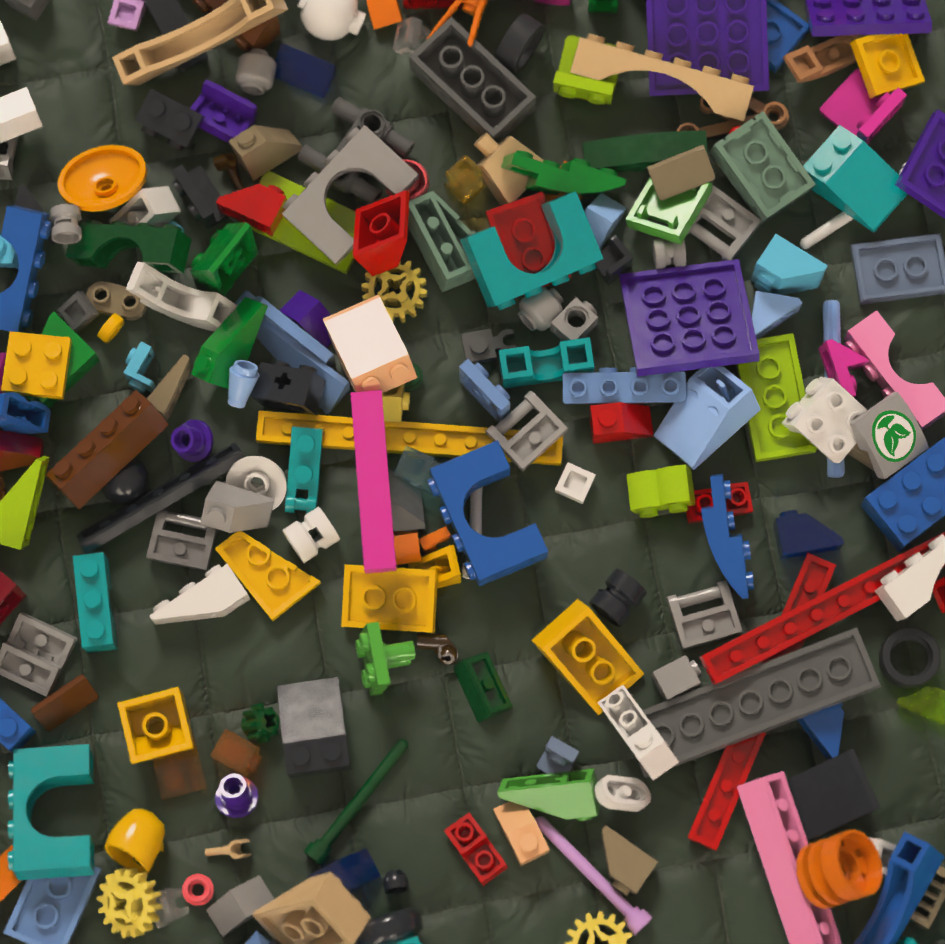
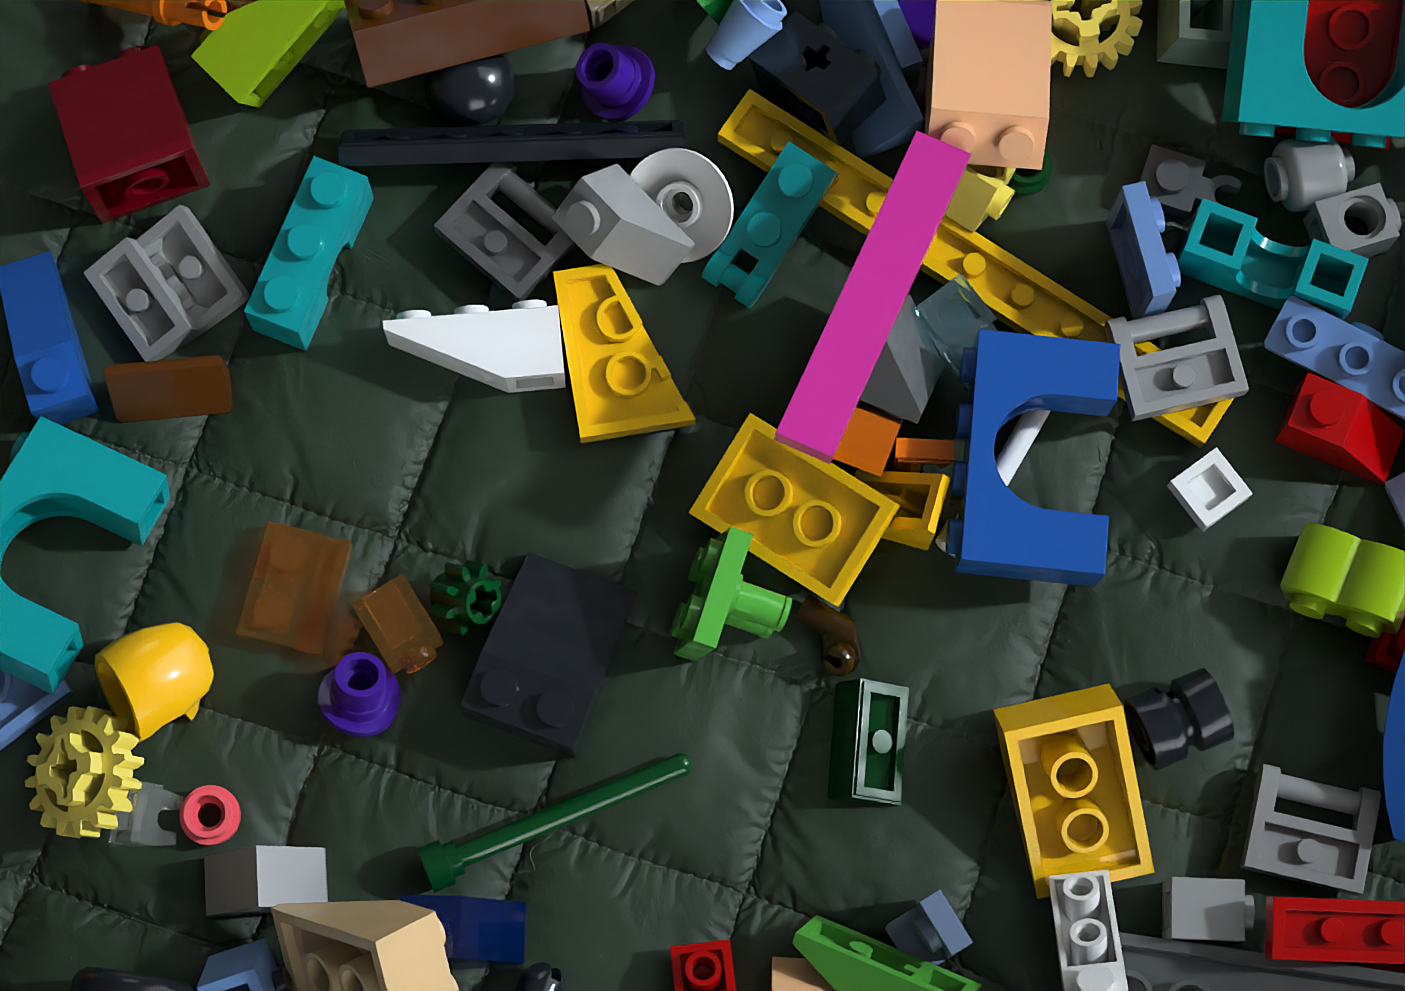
camera: 25 degrees right, 0 degrees up
yellow slope [117,687,194,764] -> none
tan hand [205,839,251,859] -> none
white wheel [282,506,340,563] -> none

